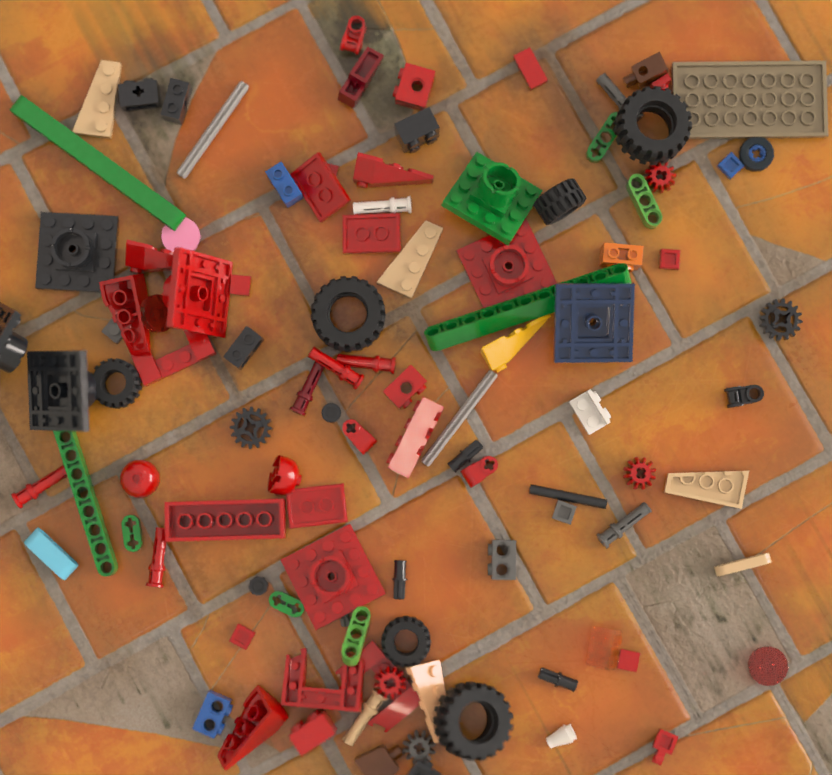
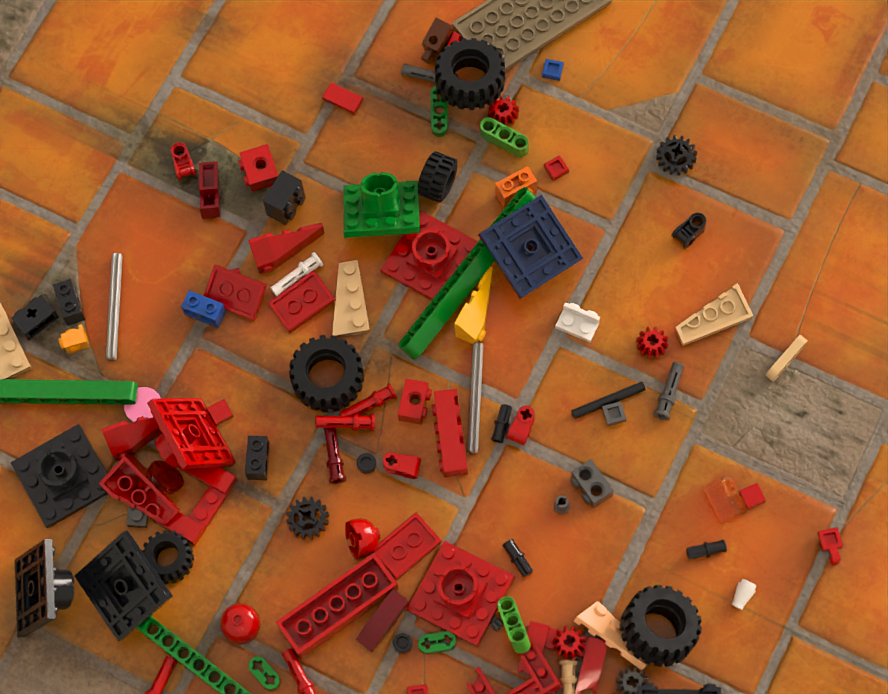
camera: 30 degrees left, 15 degrees down
black tyre [381,616,431,667] -> none
black bush [739,137,774,171] -> none
clear red tile [748,646,788,686] -> none
none -> light orange brick [58,324,90,354]
none -> dark red slope [356,589,409,652]
none -> dark grey pin [554,495,570,514]

